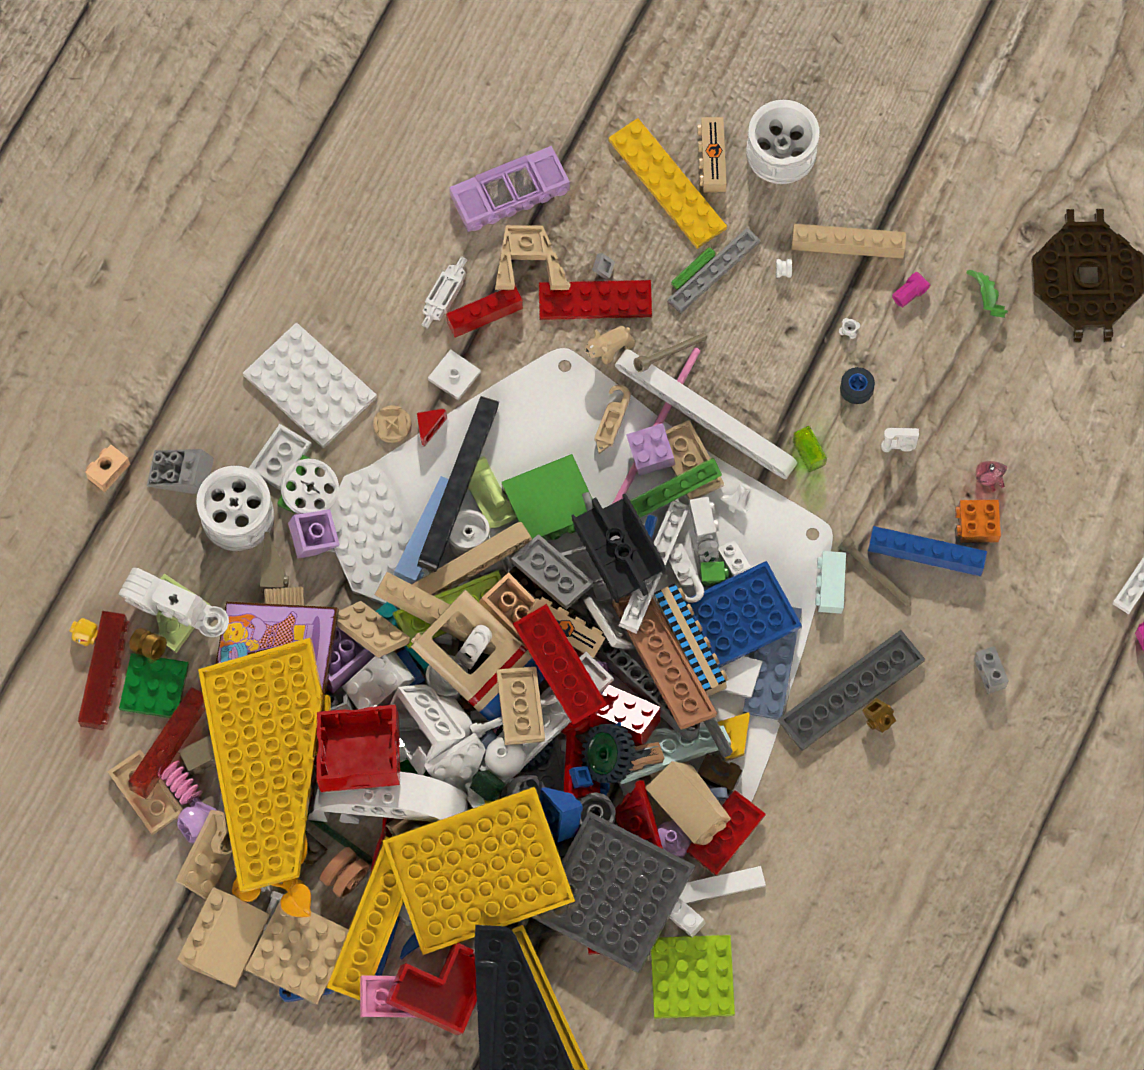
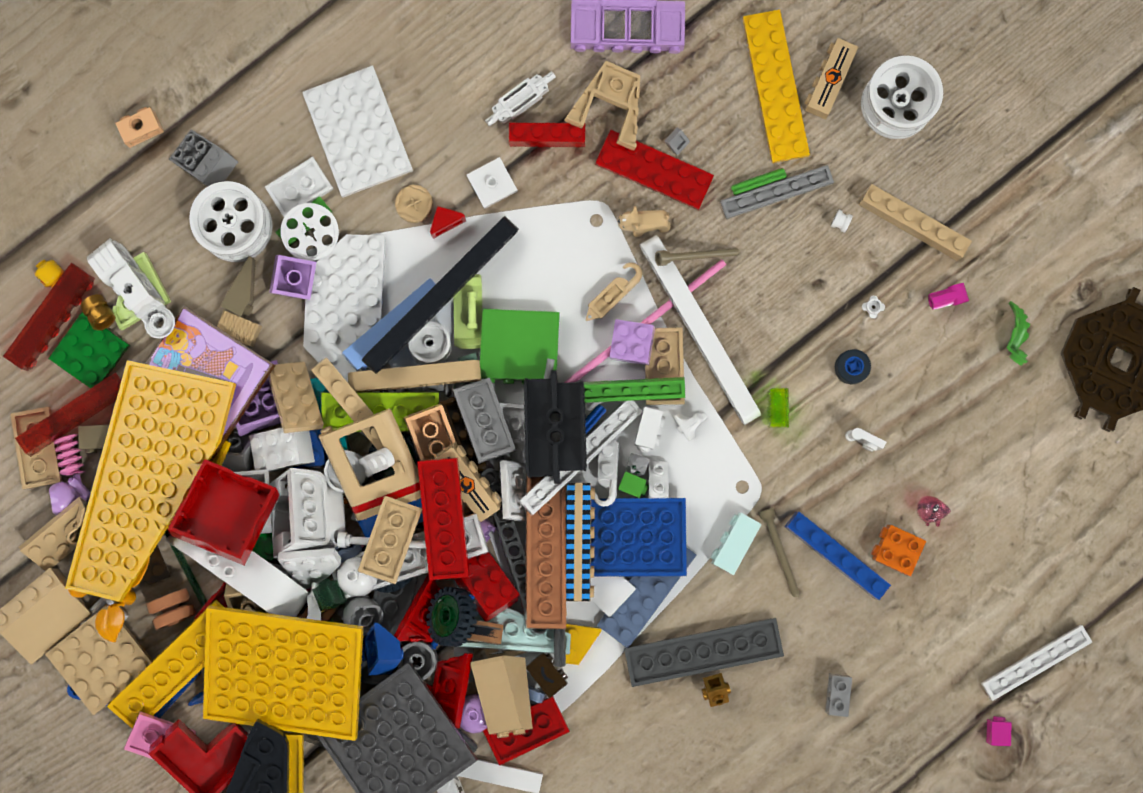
camera: 25 degrees right, 15 degrees up
blue tile [569,766,593,789] -> none

